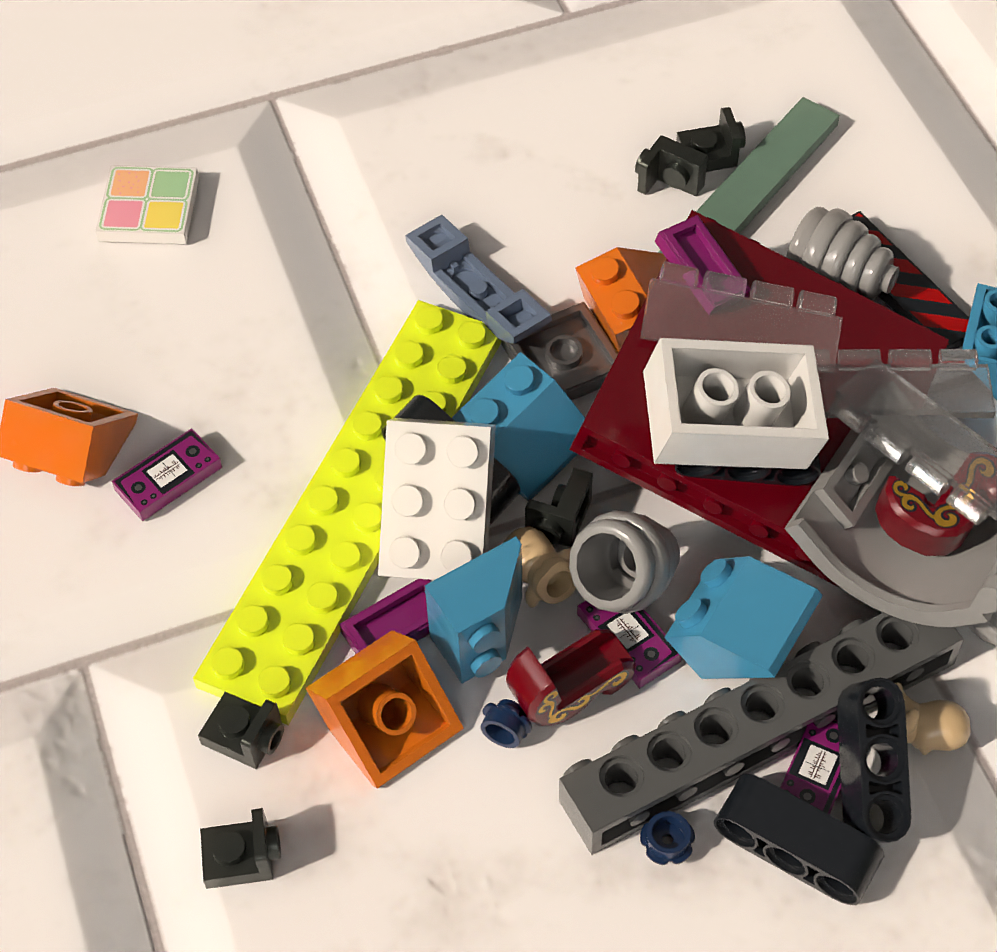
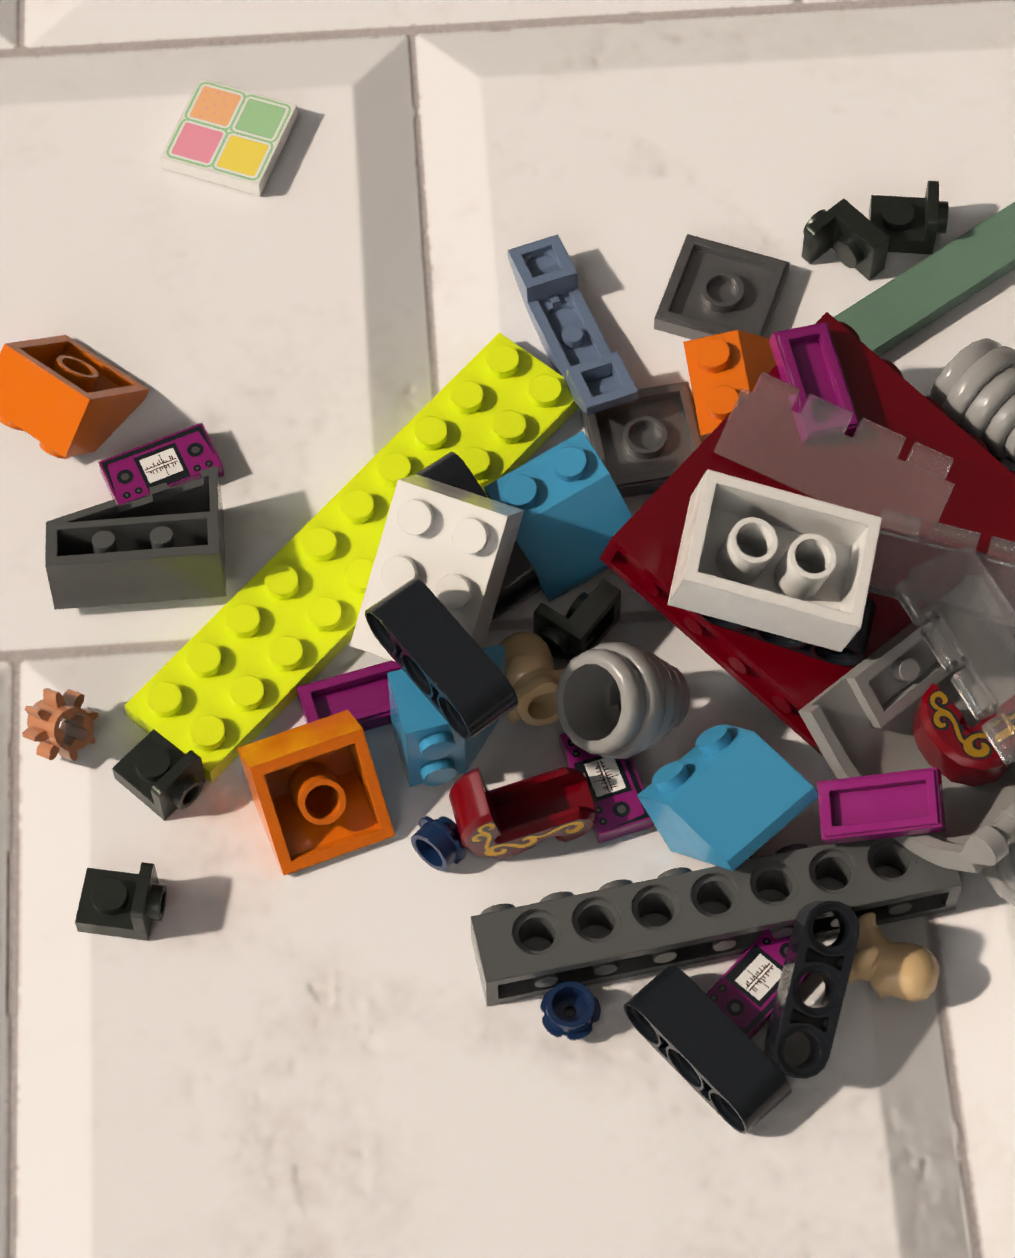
camera: 15 degrees right, 5 degrees up
none -> nougat gear [22,688,99,761]
none -> dark grey wedge [45,466,226,610]
none -> black beam [365,578,518,740]
none -> flat silver tile [654,234,790,340]
none -> magenta tile [817,767,946,845]

